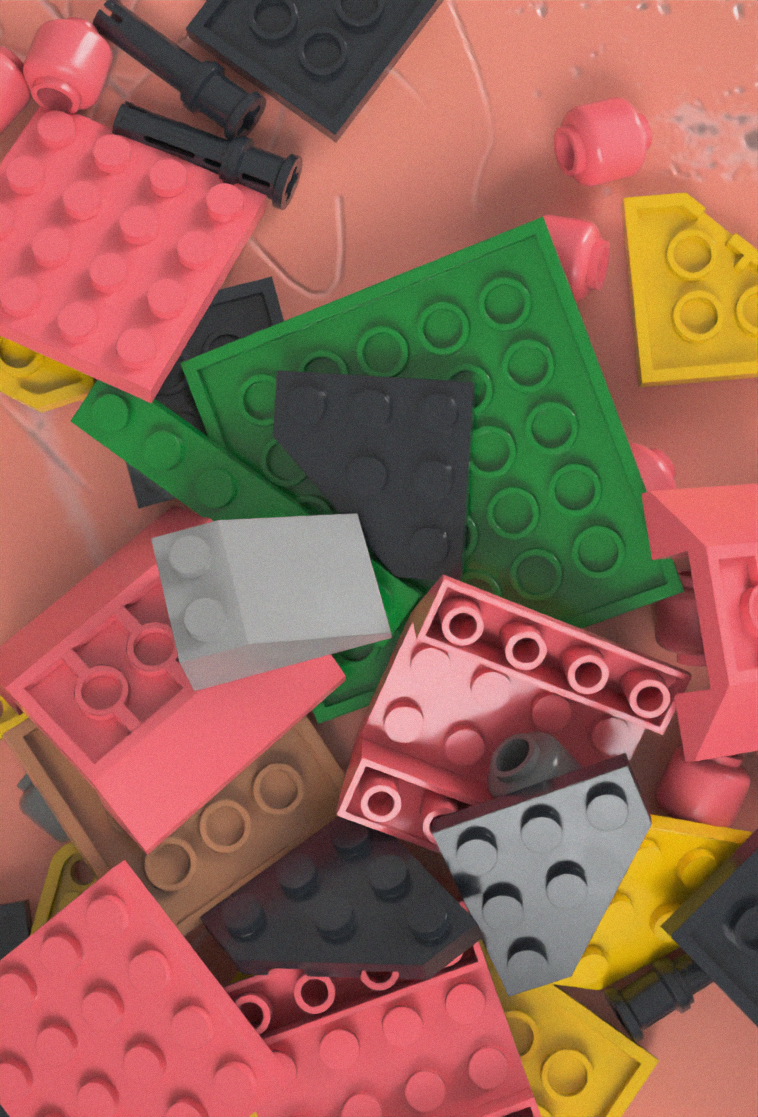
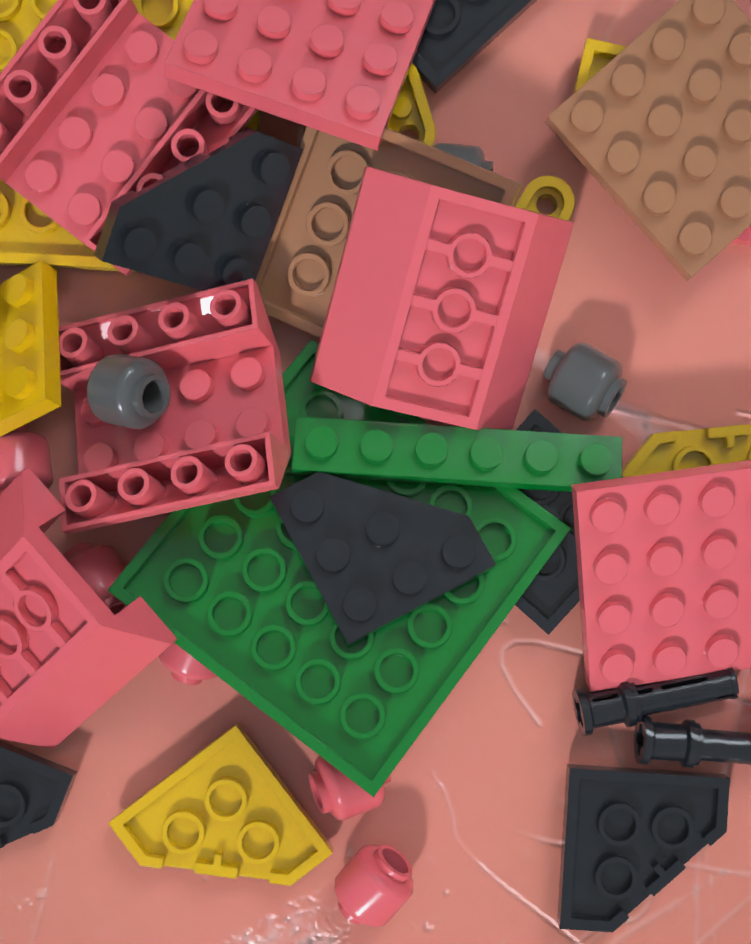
camera: 140 degrees right, 5 degrees up
light grey slope [151,513,392,691] -> none
plate [432,753,652,997] -> none
none -> dark grey head [543,342,627,421]

